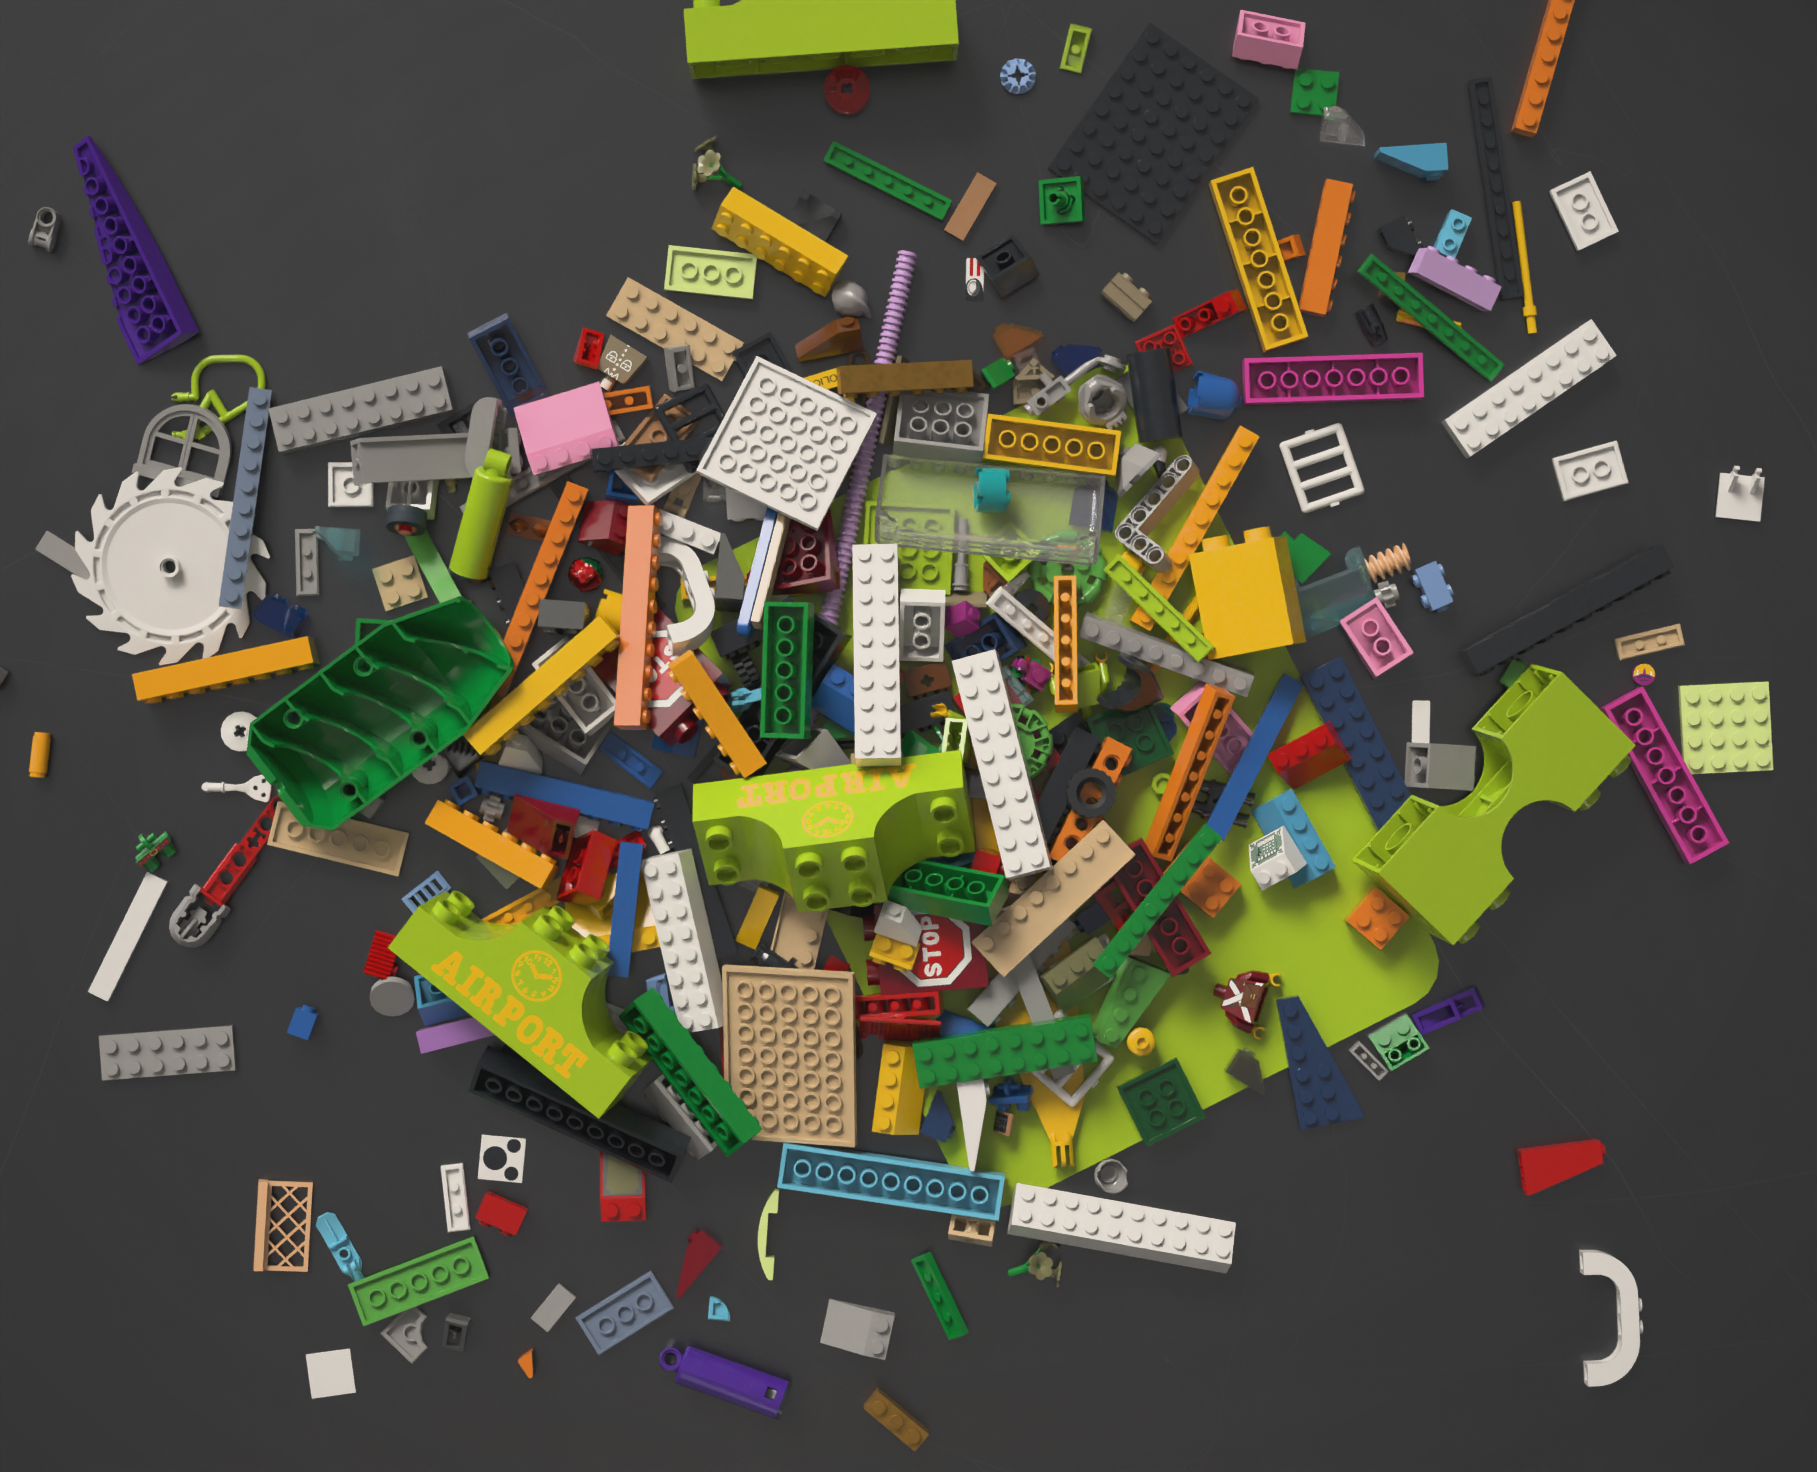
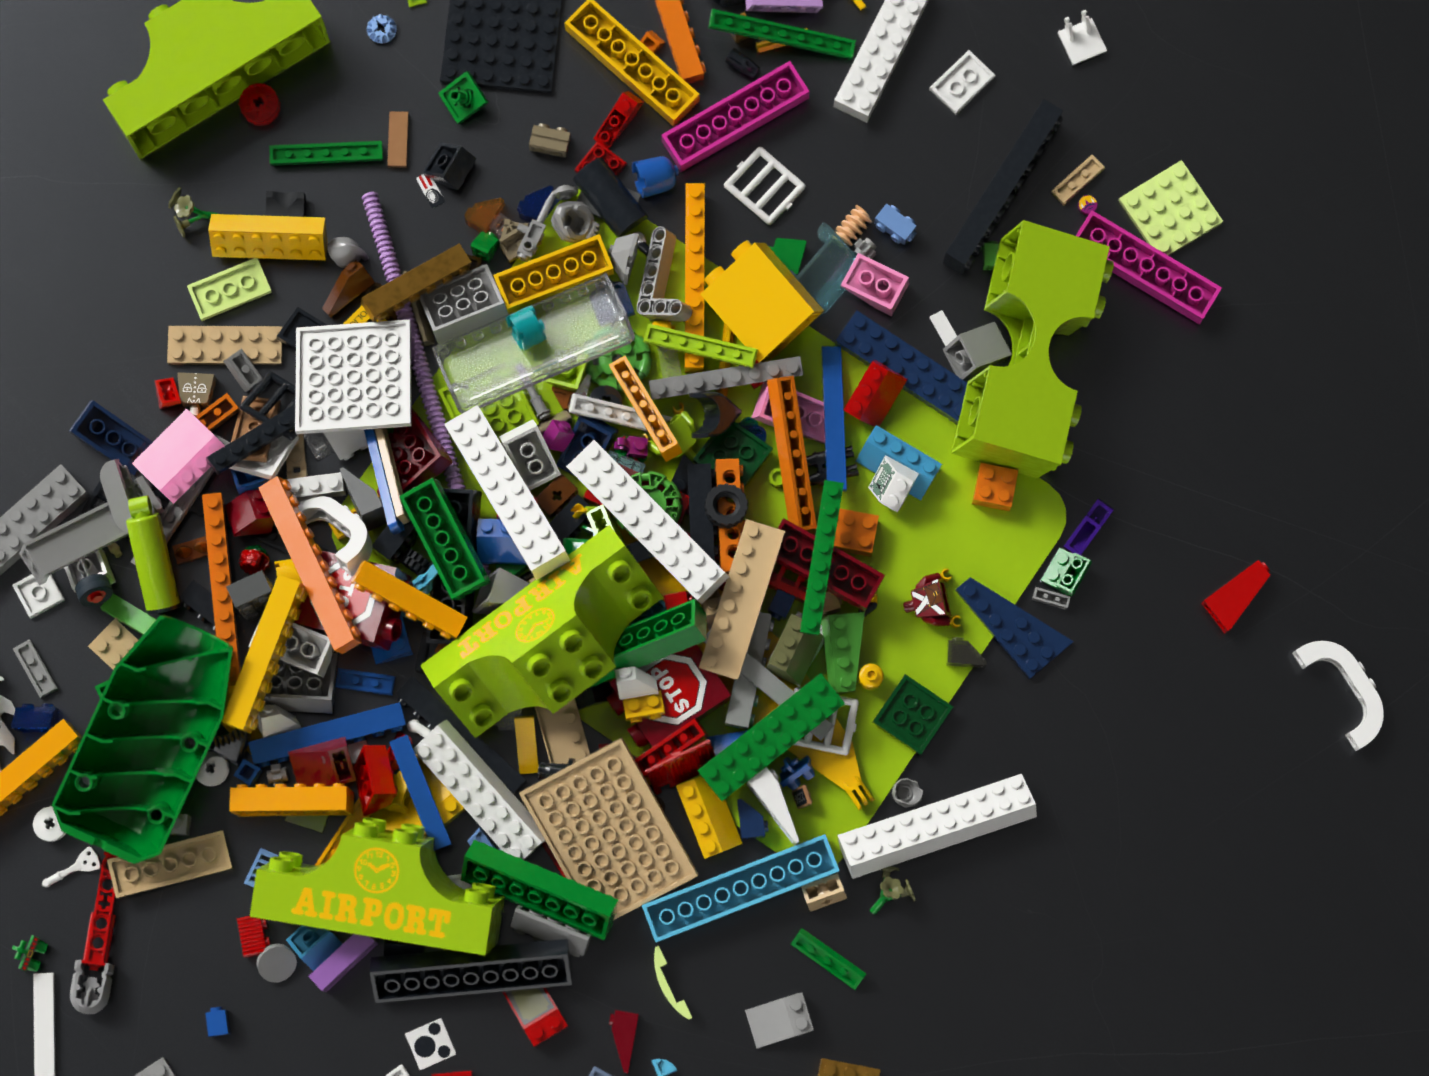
camera: 30 degrees left, 10 degrees down
clear light blue slope [312,526,360,562] -> none

